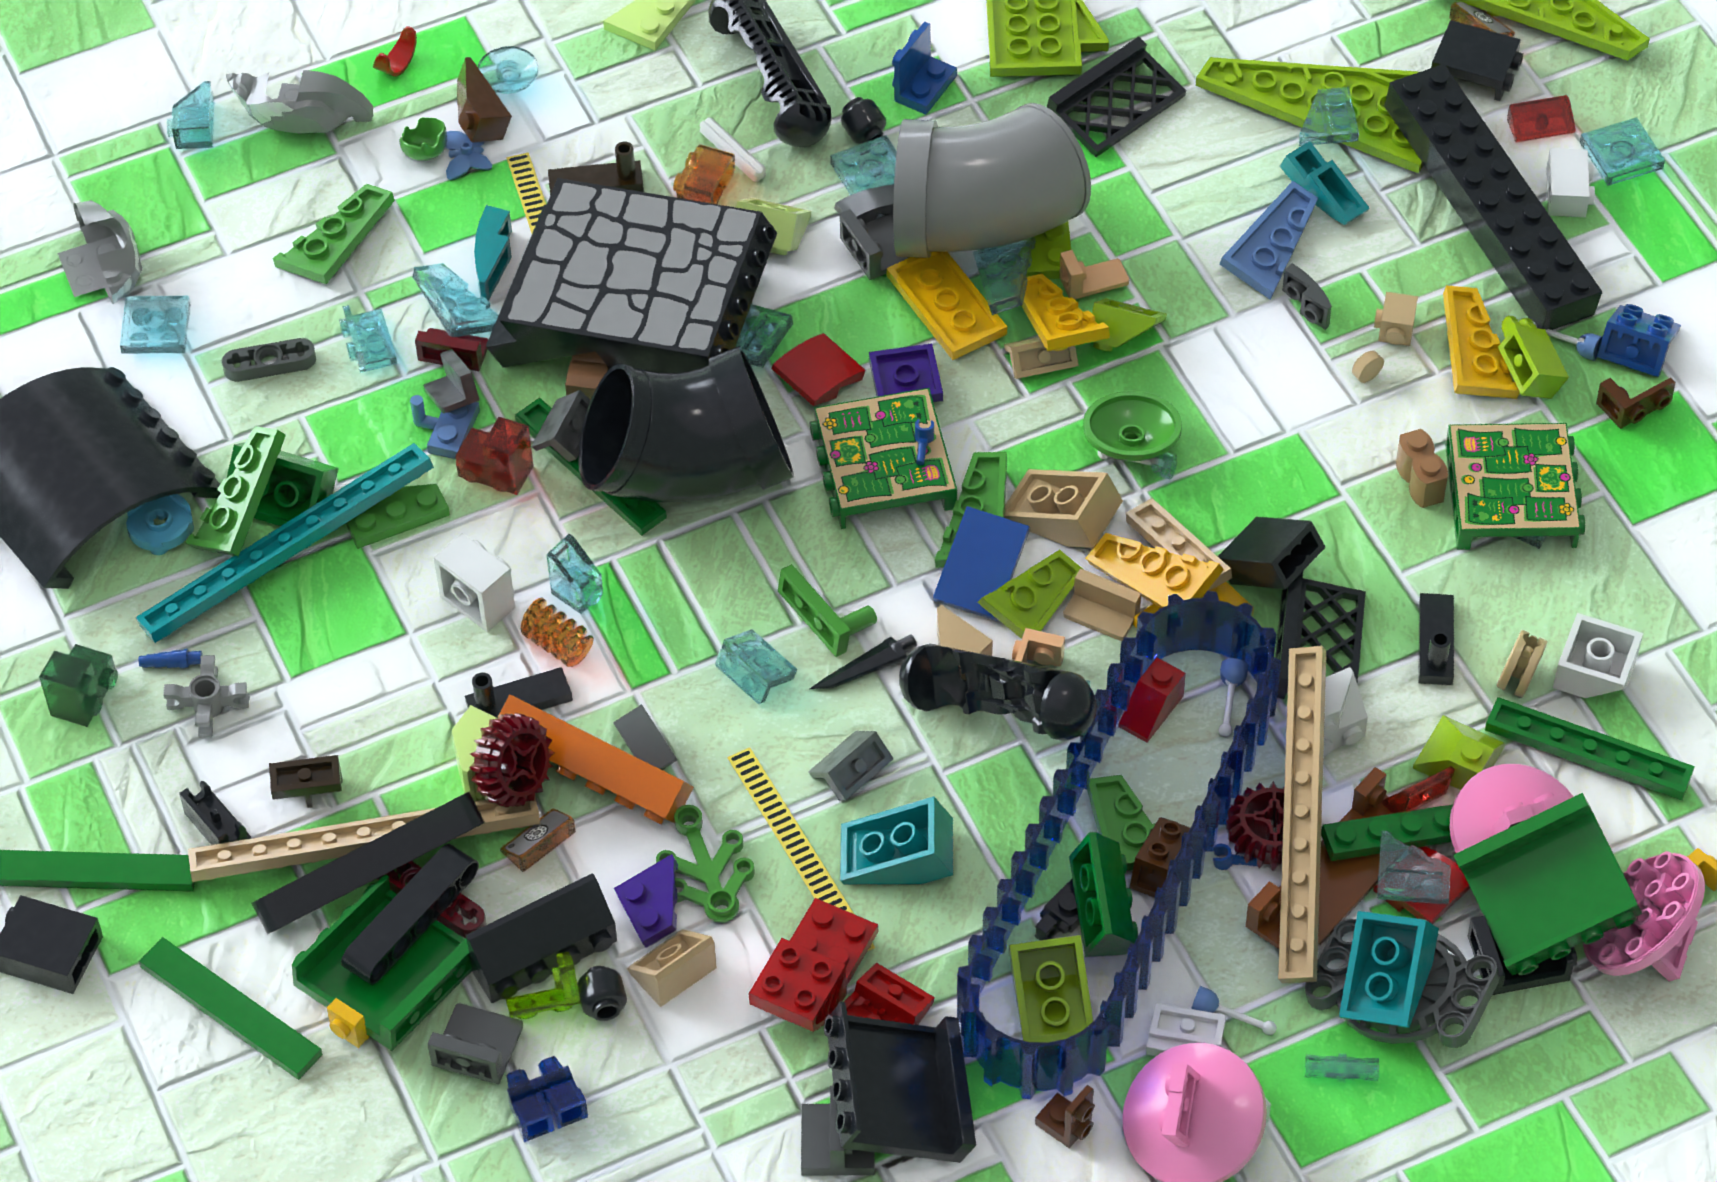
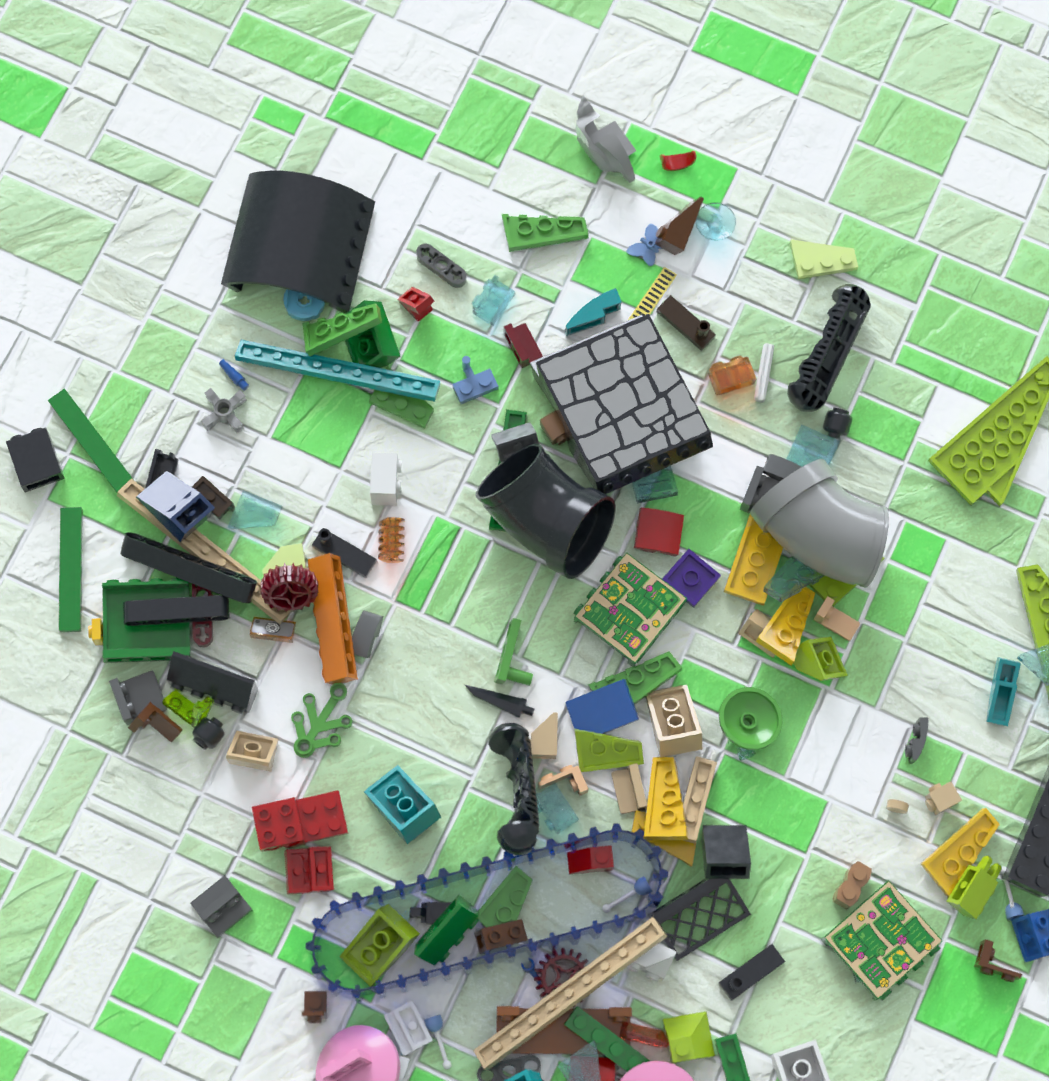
camera: 45 degrees right, 20 degrees up
clear green brick [39,644,118,727] -> none
light grey animal [58,200,142,304] -> none
clear light blue plate [120,295,191,354] -> none
clear light blue slope [167,81,215,149] -> none
bright green hair [399,117,447,161] -> none
clear light blue wing [412,263,499,337] -> none
flat silver panel [423,349,479,413] -> none
clear red brick [455,417,534,495] -> none
clear blue hips [506,1056,588,1142] -> none
clear light blue slope [546,534,603,614] -> none
dark purple wing [613,854,678,948] -> none
clear light blue bracket [715,629,797,704] -> none
light yellow sticker [727,747,875,952] -> none
yellowish green slope [736,198,812,255] -> none
flat silver panel [809,731,894,801] -> none
black panel [824,1002,976,1163] -> none
blue bracket [892,21,957,115] -> none
blue hand [915,419,934,465] -> none
black fence [1047,36,1187,157] -> none
medium blue wing [1219,181,1318,300] -> none
tan head [1496,630,1547,698] -> none
none -> reddish brown bracket [128,702,183,742]
none -> slope [136,471,215,543]
none -> clear light blue wing [228,490,283,530]
none -> red slope [397,287,435,321]

